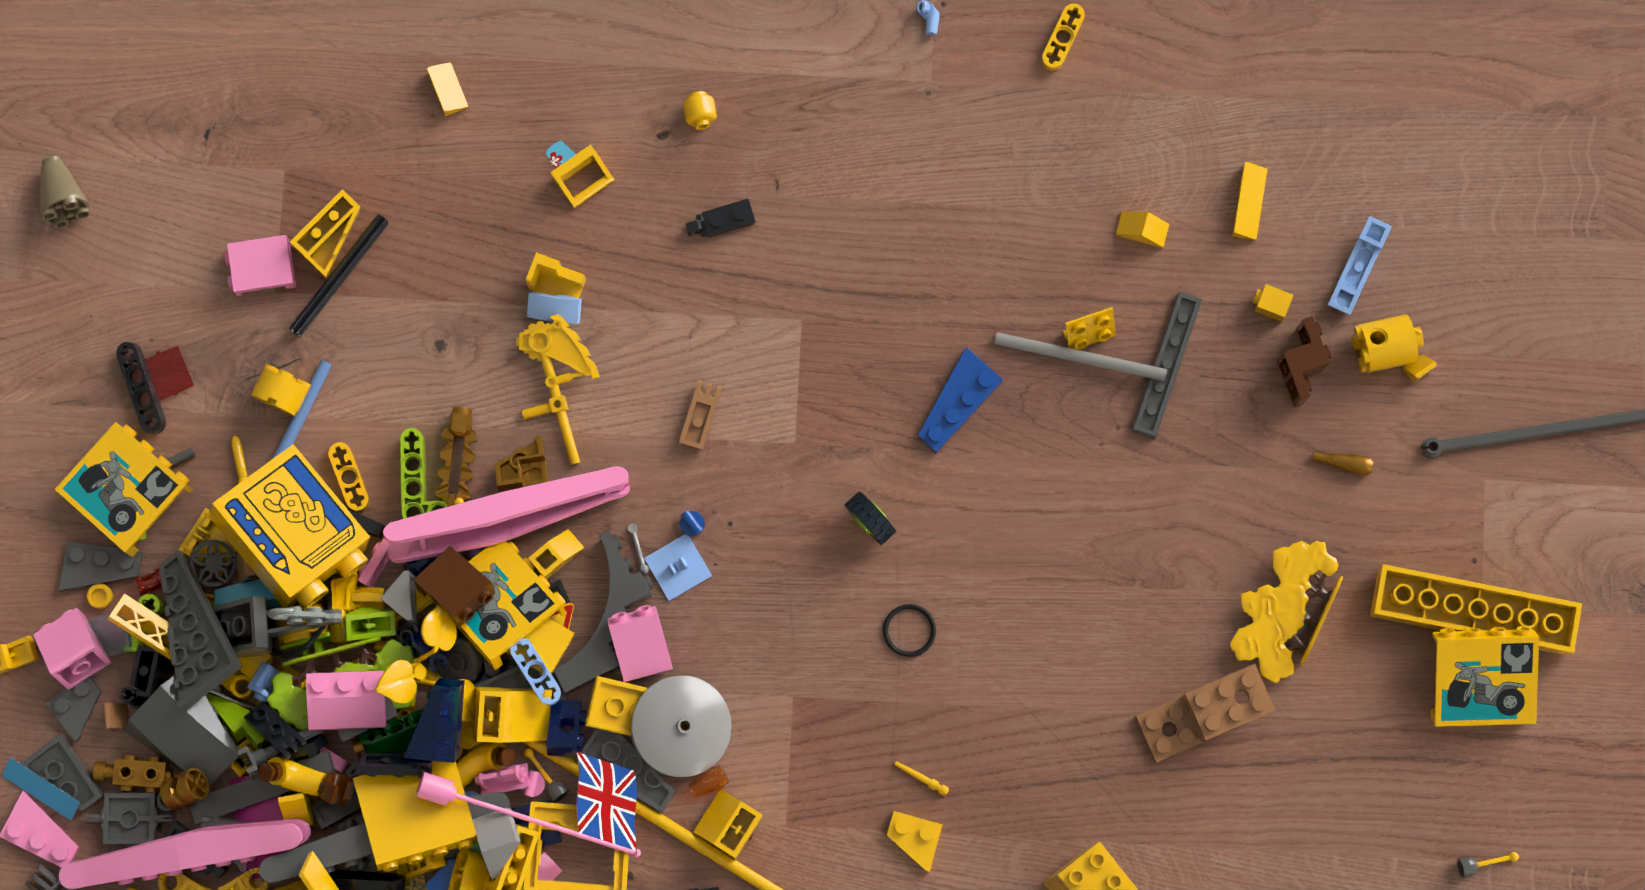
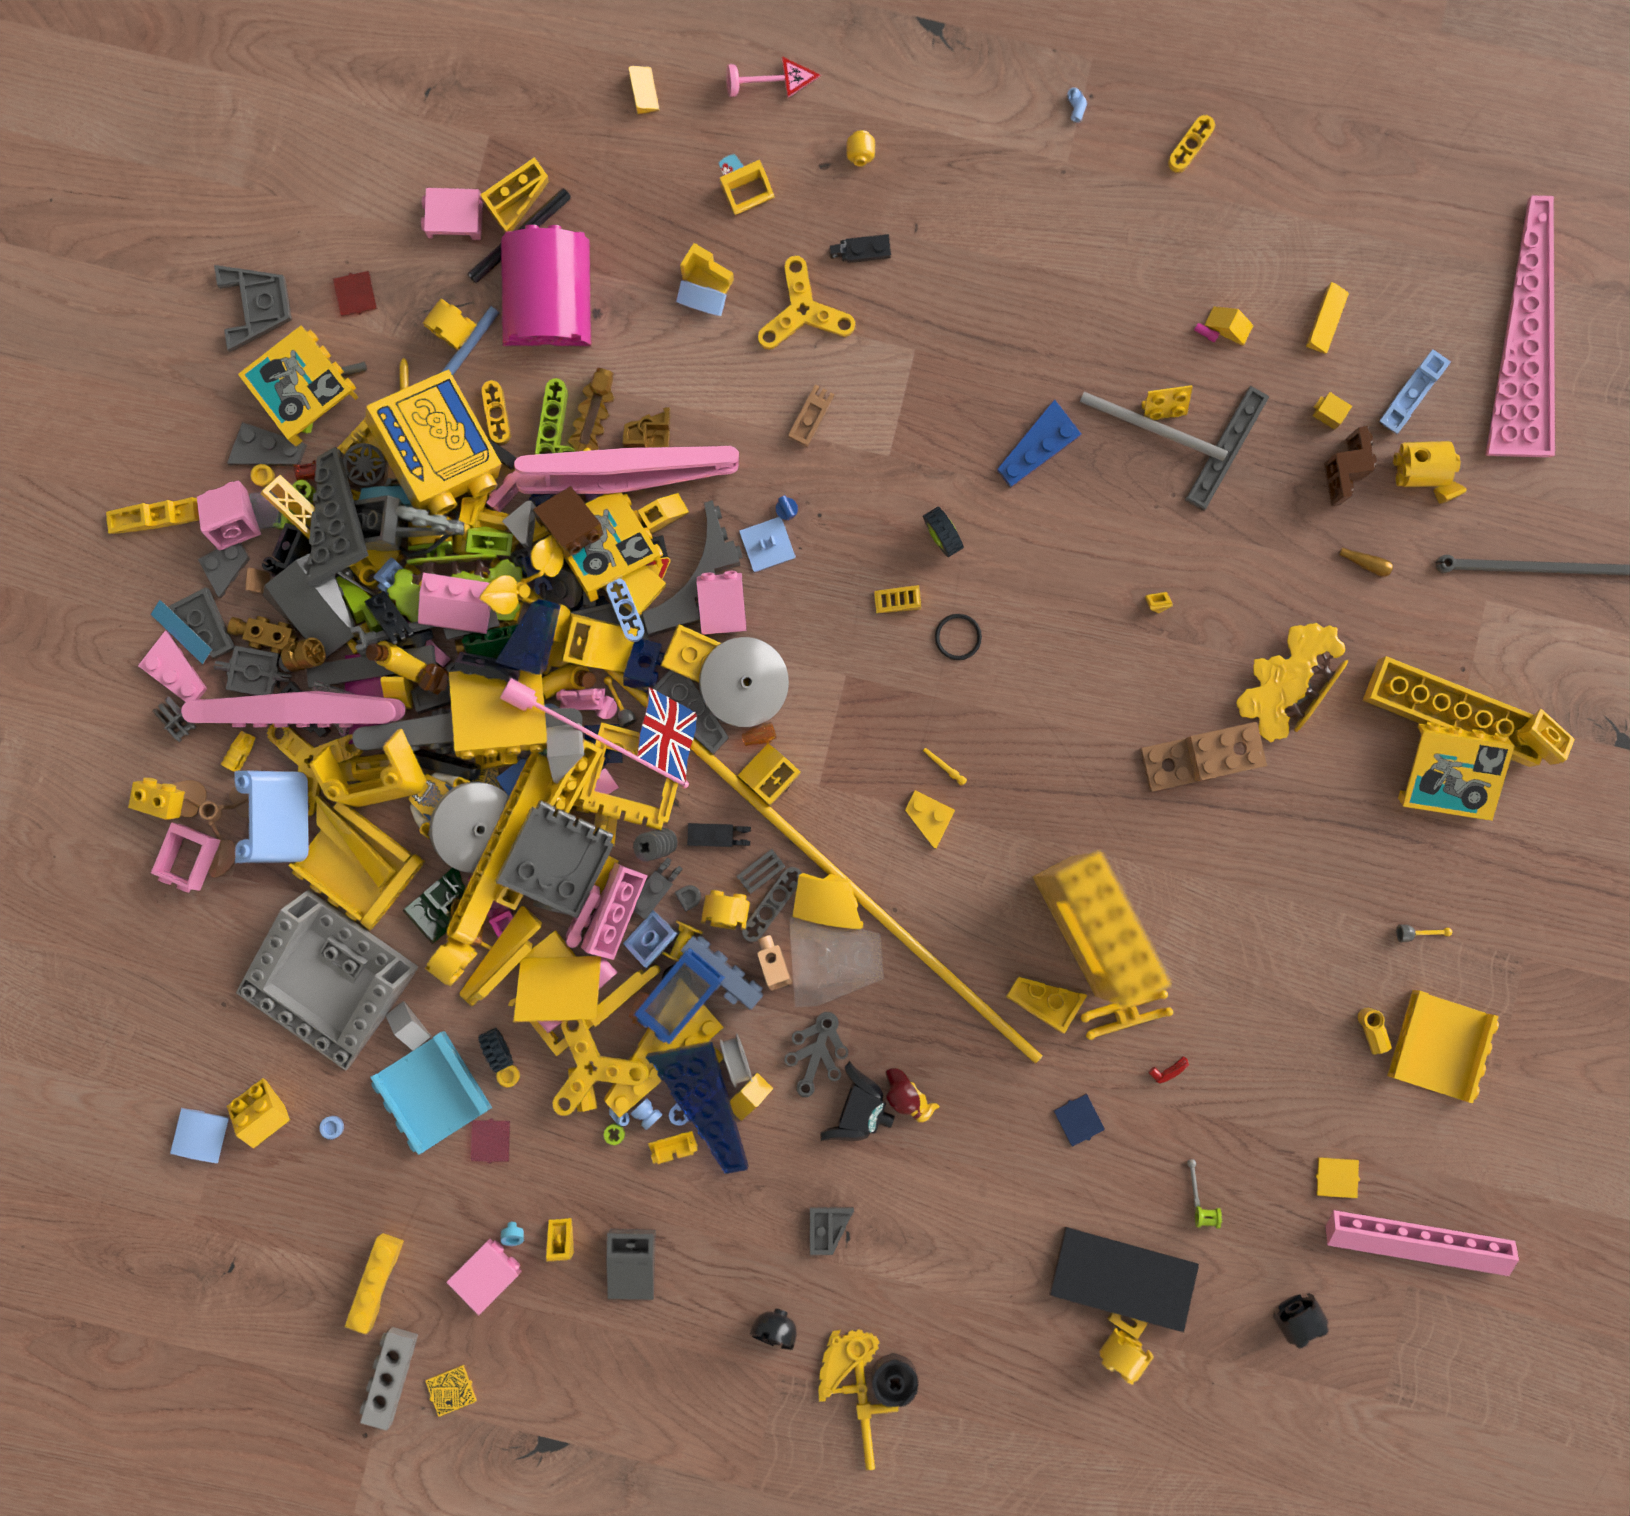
camera: 10 degrees right, 5 degrees up
dark tan cone [39,156,90,229] -> none
black beam [116,342,166,434] -> none
yellow bar [516,314,600,465] -> none
light grey hinge [628,523,649,574] -> none
none -> dark grey wing [214,265,292,352]
none -> dark pink cylinder [501,225,591,346]
none -> bright pink piece [726,57,821,98]
none -> yellow piece [758,256,855,350]
none -> yellow slope [874,585,921,614]
none -> yellow slope [1145,592,1173,613]
none -> dark pink piece [1194,323,1220,343]
none -> bright pink wing [1485,196,1555,457]
none -> yellow slope [1517,708,1575,765]

